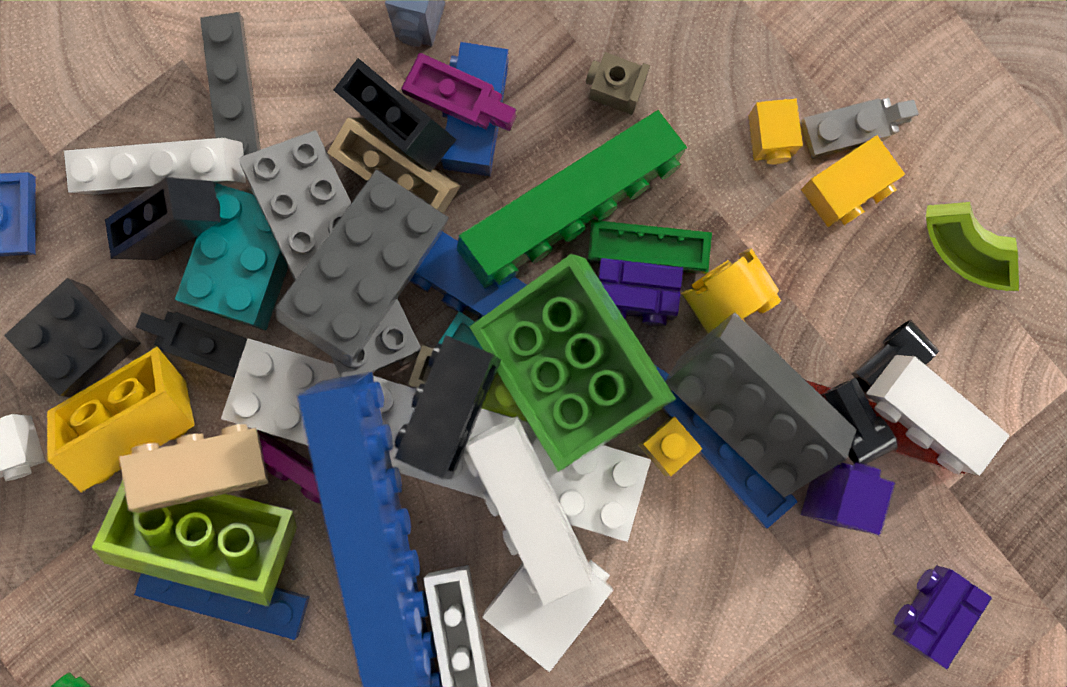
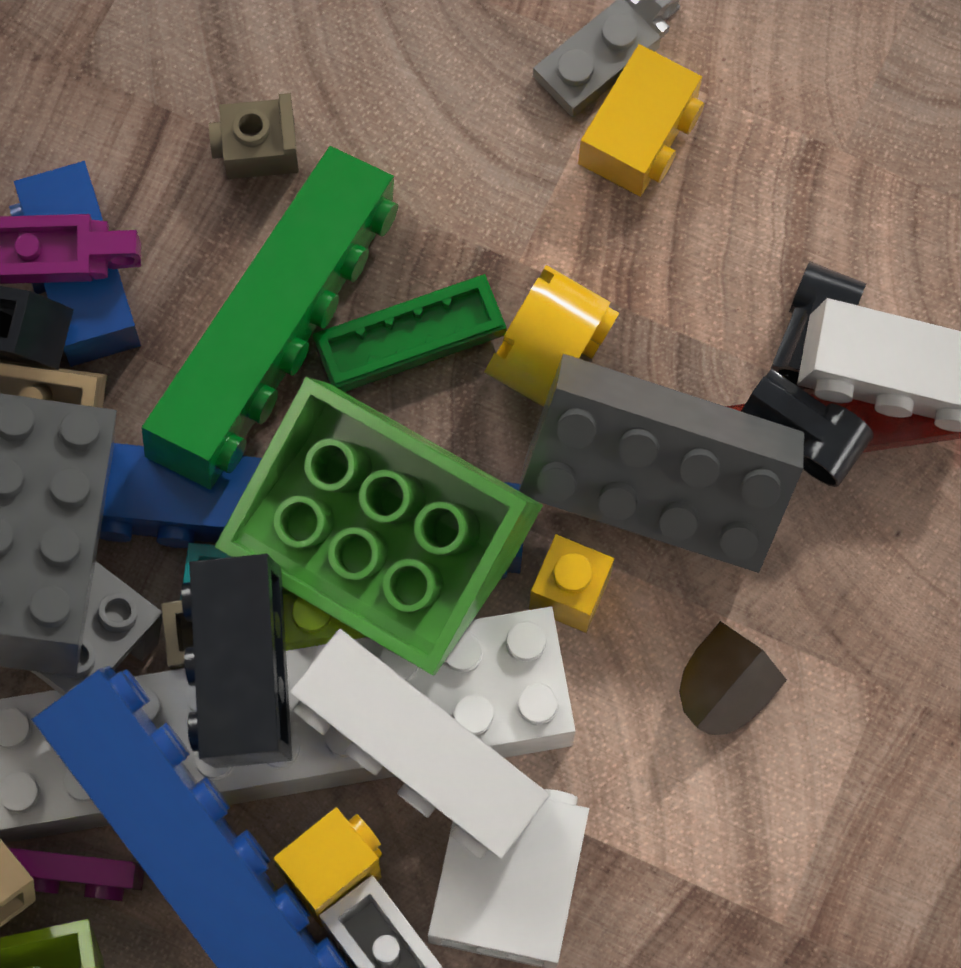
camera: 25 degrees left, 10 degrees down
dark purple brick [597,258,683,326] -> none
blue plate [662,390,798,529] -> none
yellow brick [748,98,803,164] -> none
dark purple brick [801,463,895,536] -> none
lime brick [926,202,1019,291] -> none
none -> yellow brick [273,807,383,927]
none -> dark brown brick [679,621,787,735]

